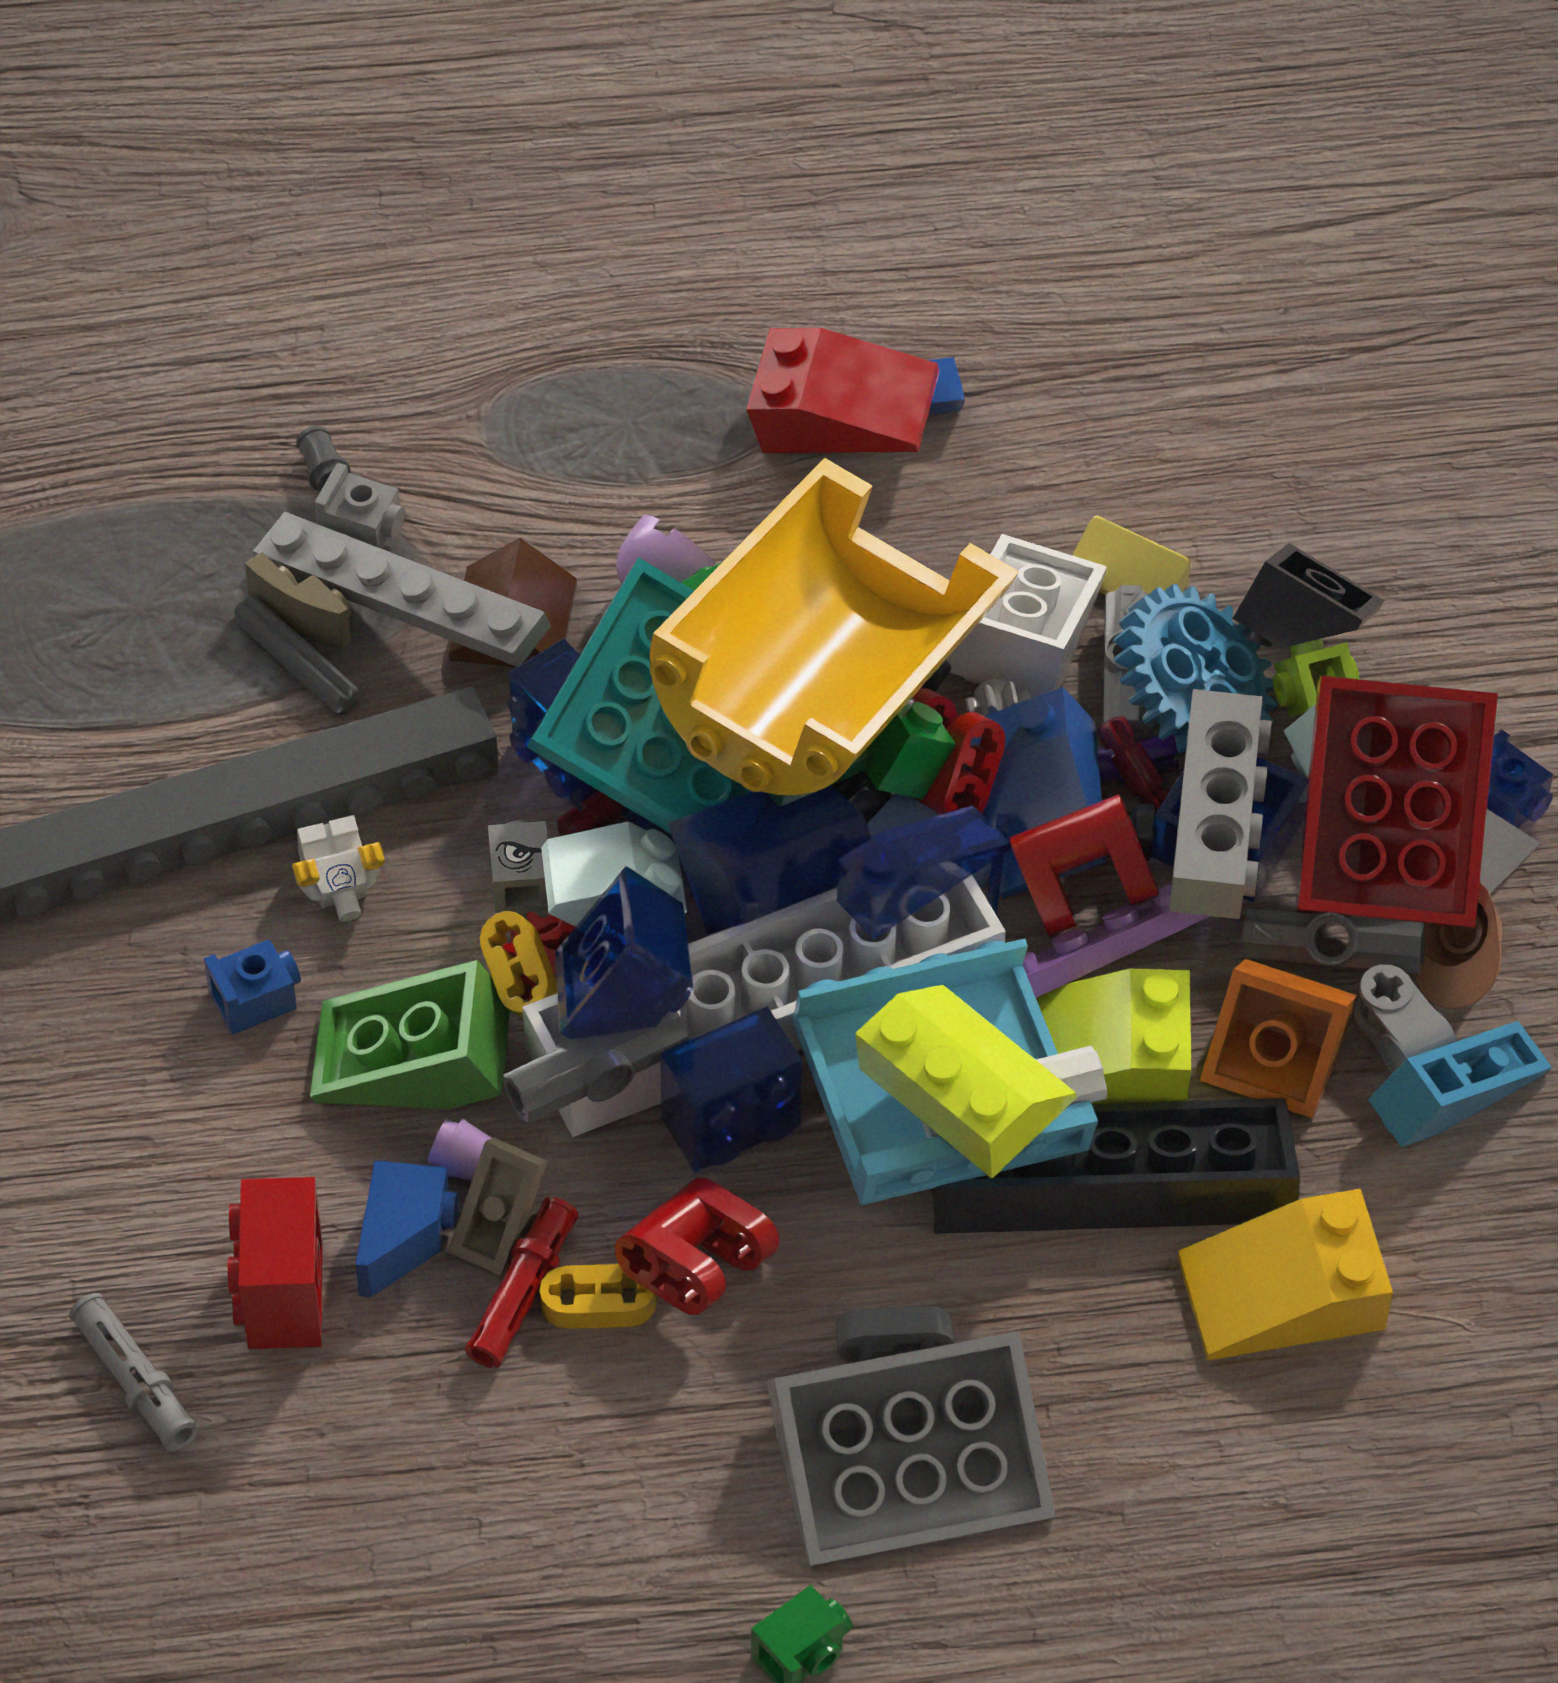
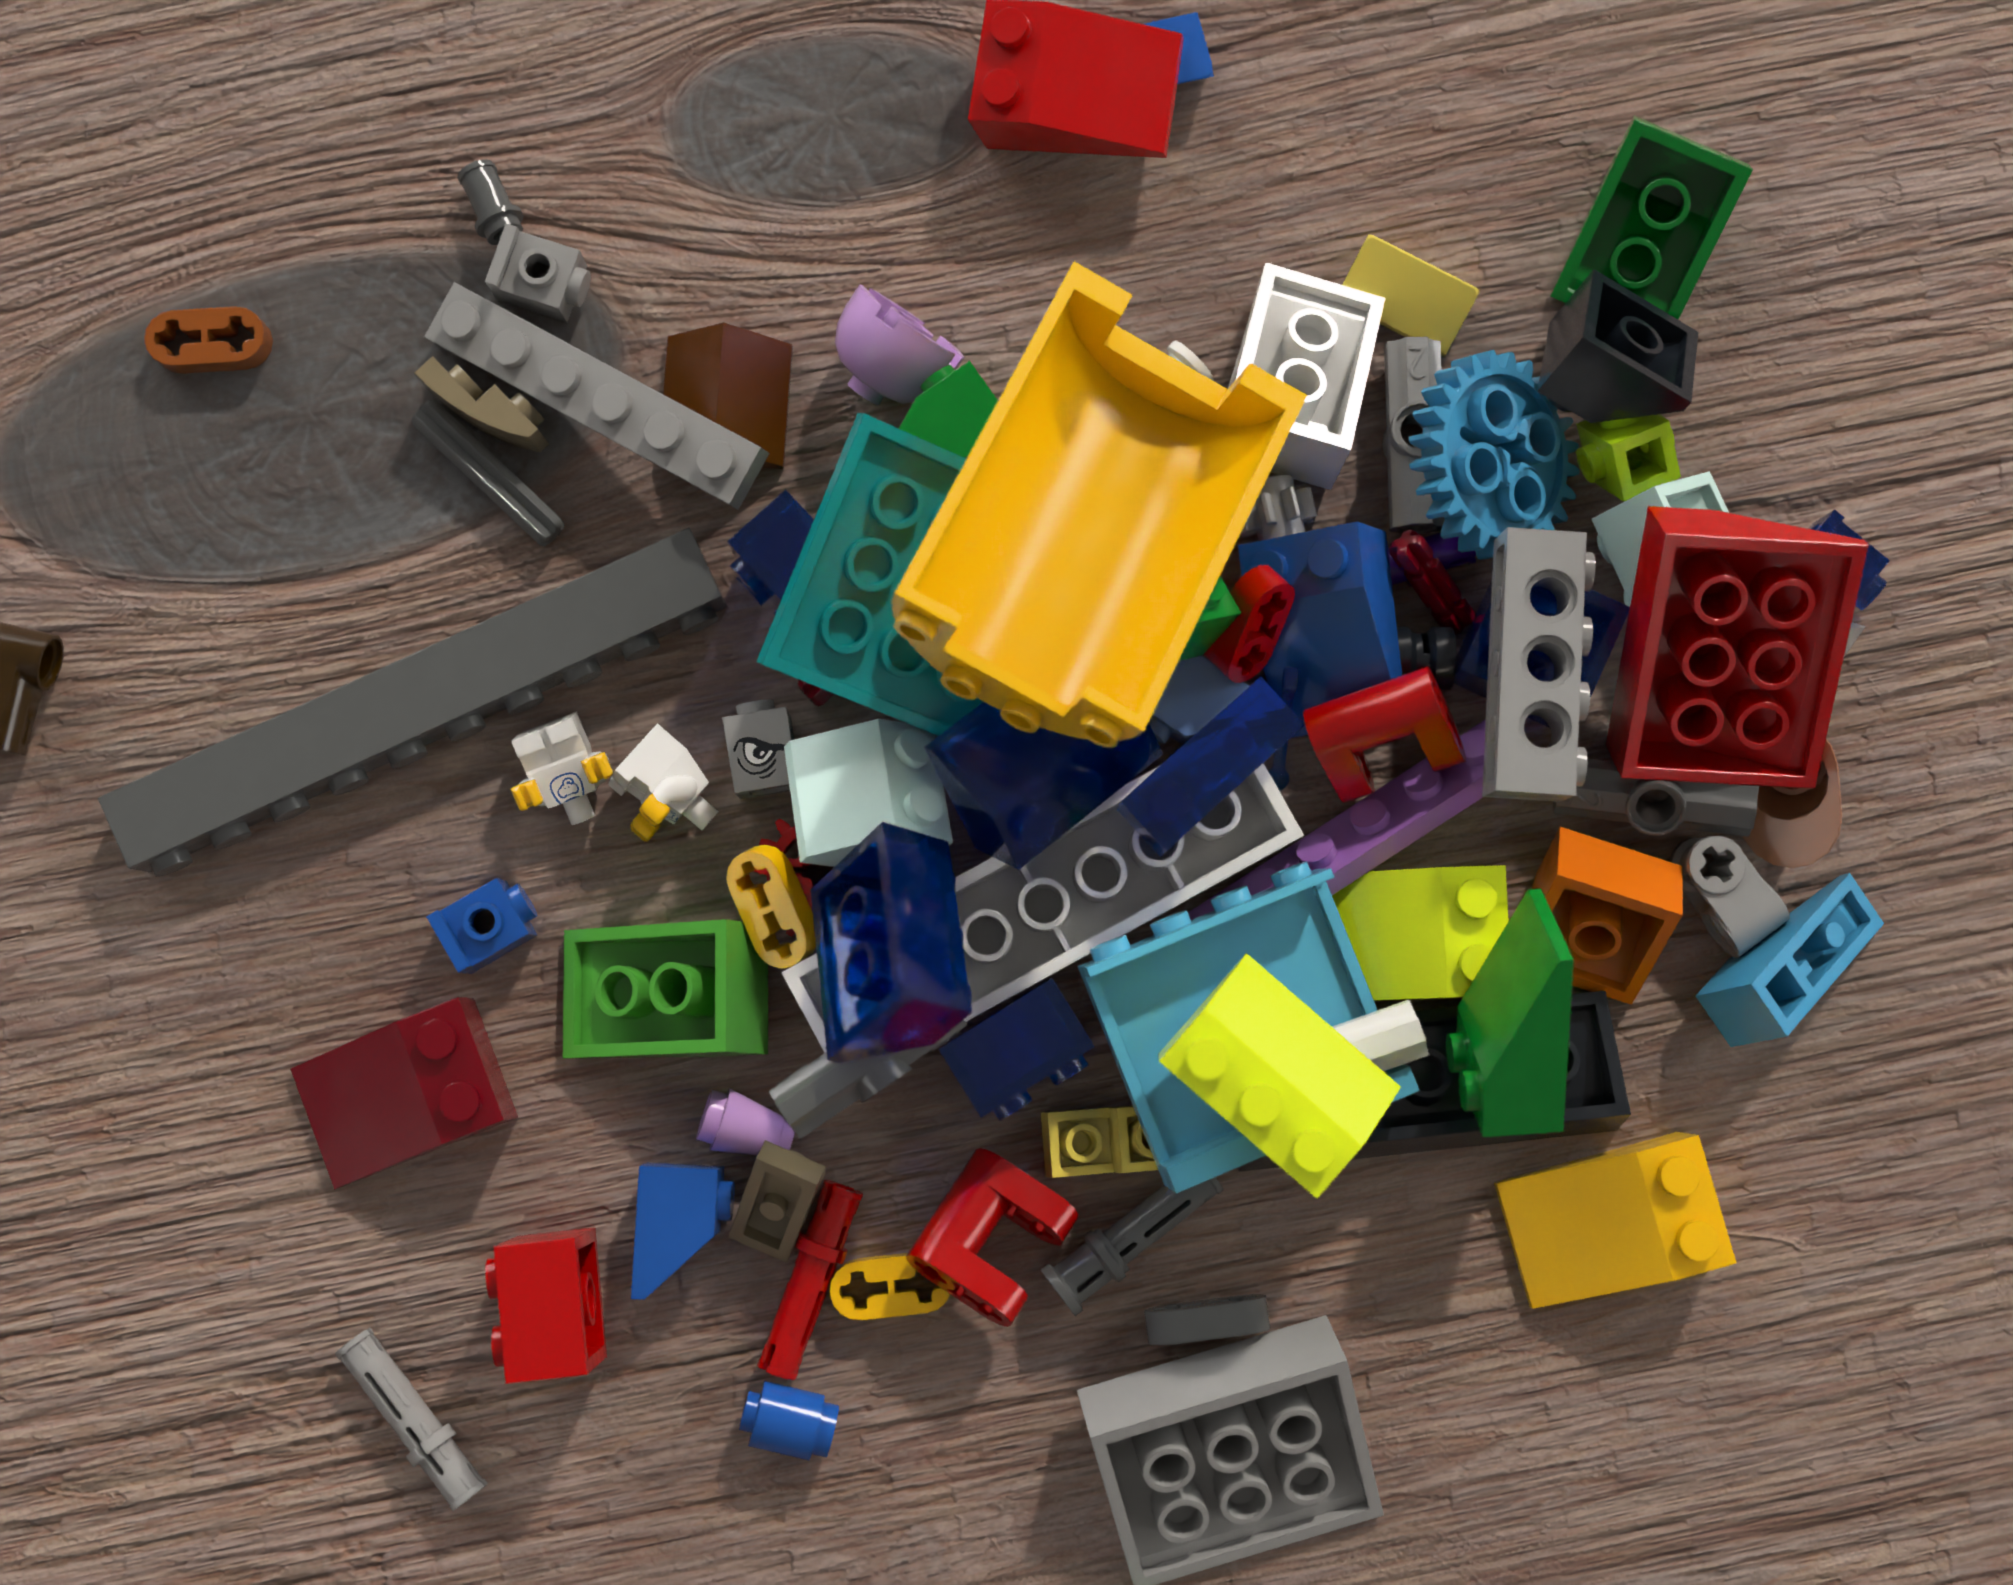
camera: 10 degrees left, 30 degrees up
none -> dark orange beam [144,306,273,374]
none -> dark red slope [290,997,518,1190]
none -> white piece [608,724,719,842]
none -> blue brick [739,1381,839,1461]
none -> dark grey pin [1040,1177,1224,1317]
none -> light yellow slope [1041,1106,1158,1178]
none -> green slope [1446,889,1574,1138]
none -> green slope [1551,116,1753,320]

